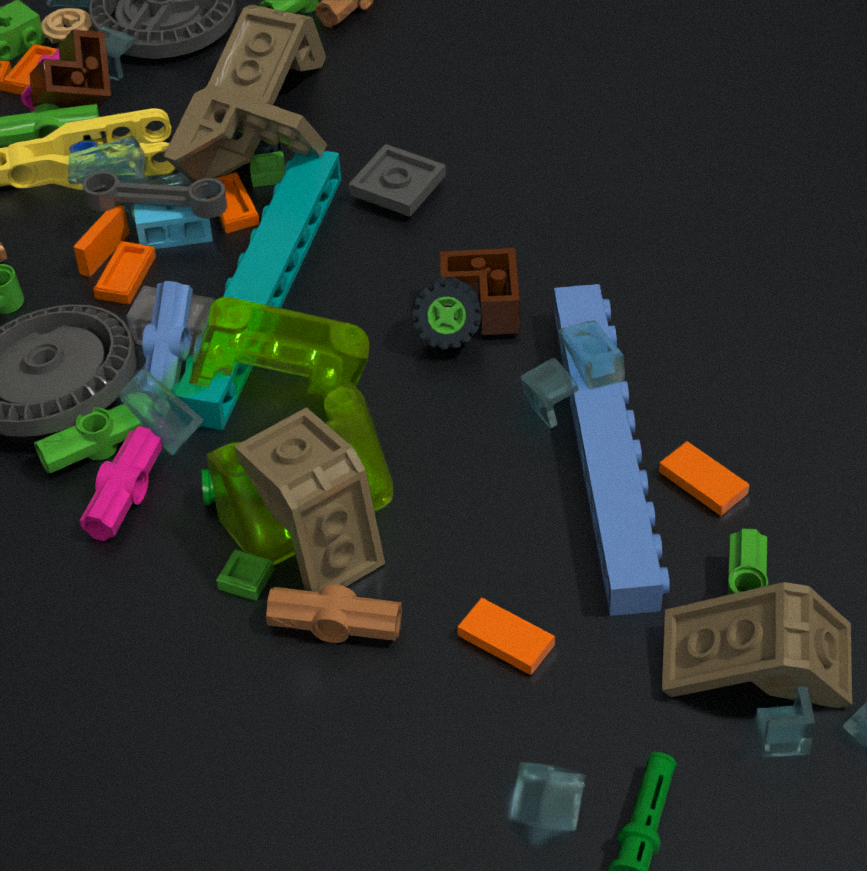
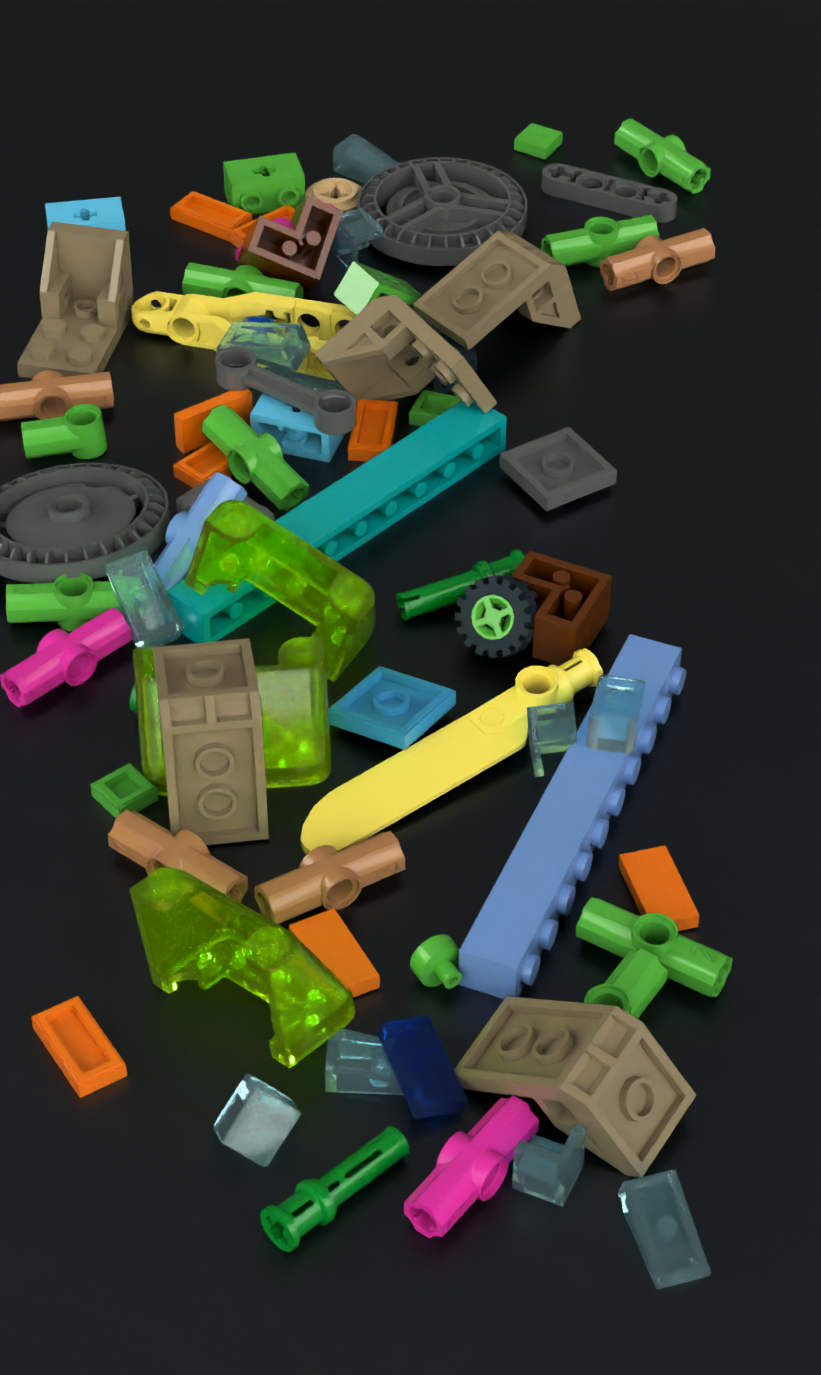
camera: 25 degrees right, 5 degrees down
none -> orange tile [31,996,127,1098]
none -> clear neon green windscreen [129,867,356,1068]
none -> bright green piece [202,404,309,512]
none -> medium nougat piece [254,831,405,926]
none -> light yellow piece [300,648,604,855]
none -> clear light blue slope [325,1028,434,1097]
none -> dark azure plate [326,666,456,750]
none -> brick [333,261,422,315]
none -> clear blue tile [377,1016,468,1119]
none -> green pin [396,549,525,621]
none -> dark pink piece [404,1095,539,1239]
none -> bright green tile [410,934,462,989]
none -> bright green piece [576,897,733,998]

